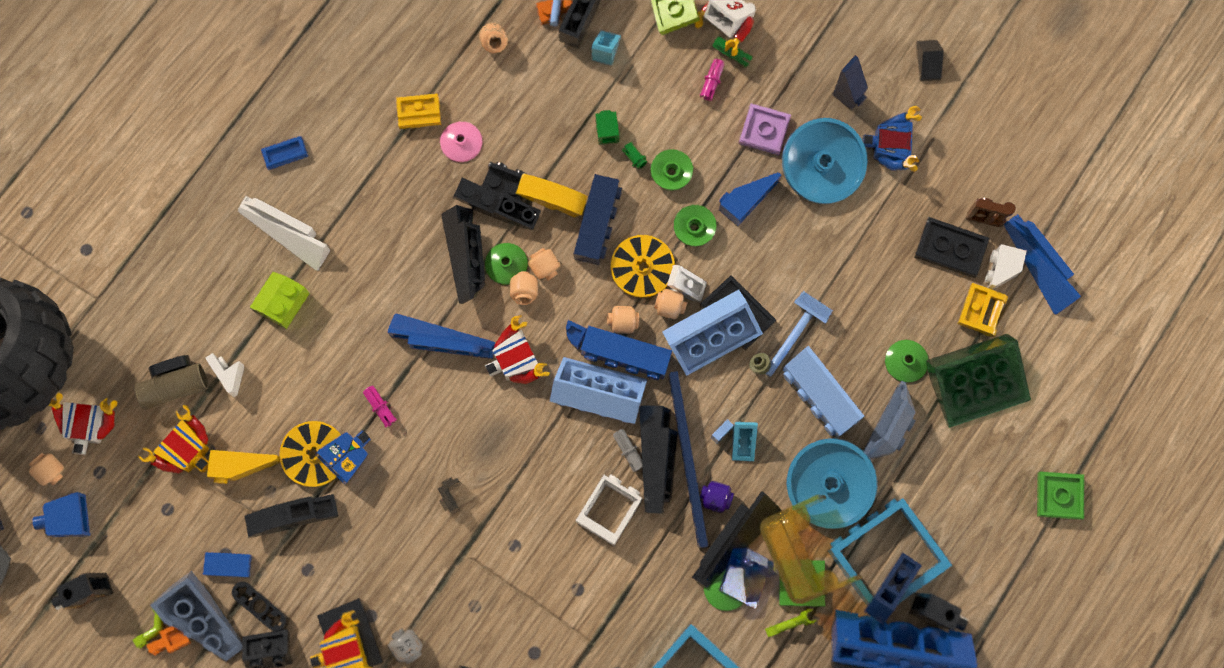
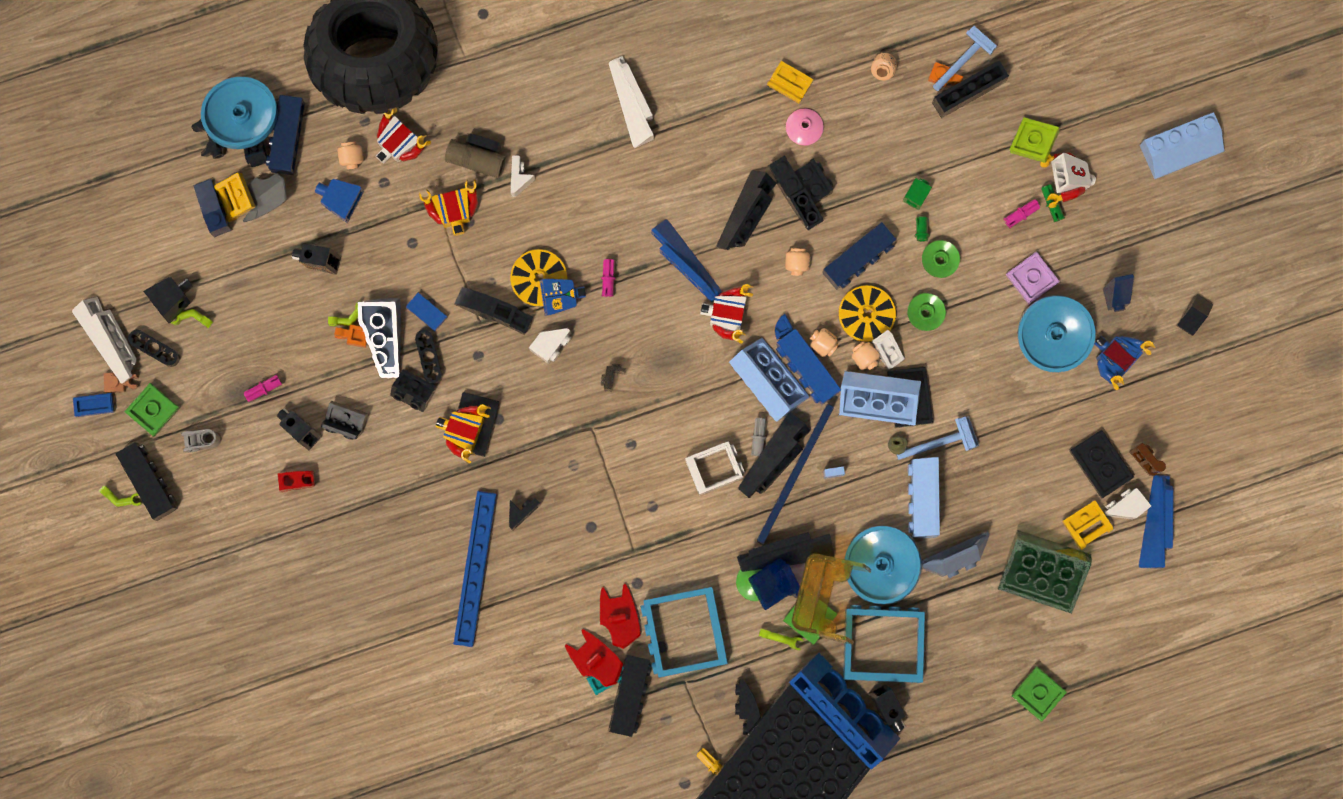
camera: 35 degrees right, 5 degrees up
yellow slope [207,450,280,484] -> none
lime slope [249,272,310,329] -> none
blue tile [261,136,309,170] -> none
light grey head [388,628,423,664] -> none
bright green dish [485,243,528,285] -> none
light nougat head [510,271,538,305] -> none
yellow slope [516,174,588,218] -> none
medium azure slope [592,30,621,65] -> none
dark purple head [700,481,734,513] -> none
blue slope [719,172,781,226] -> none
medium azure slope [732,422,758,461] -> none
dark blue slope [864,553,922,624] -> none
bright green dish [885,340,929,383] -> none
none -> white slope [529,328,571,364]

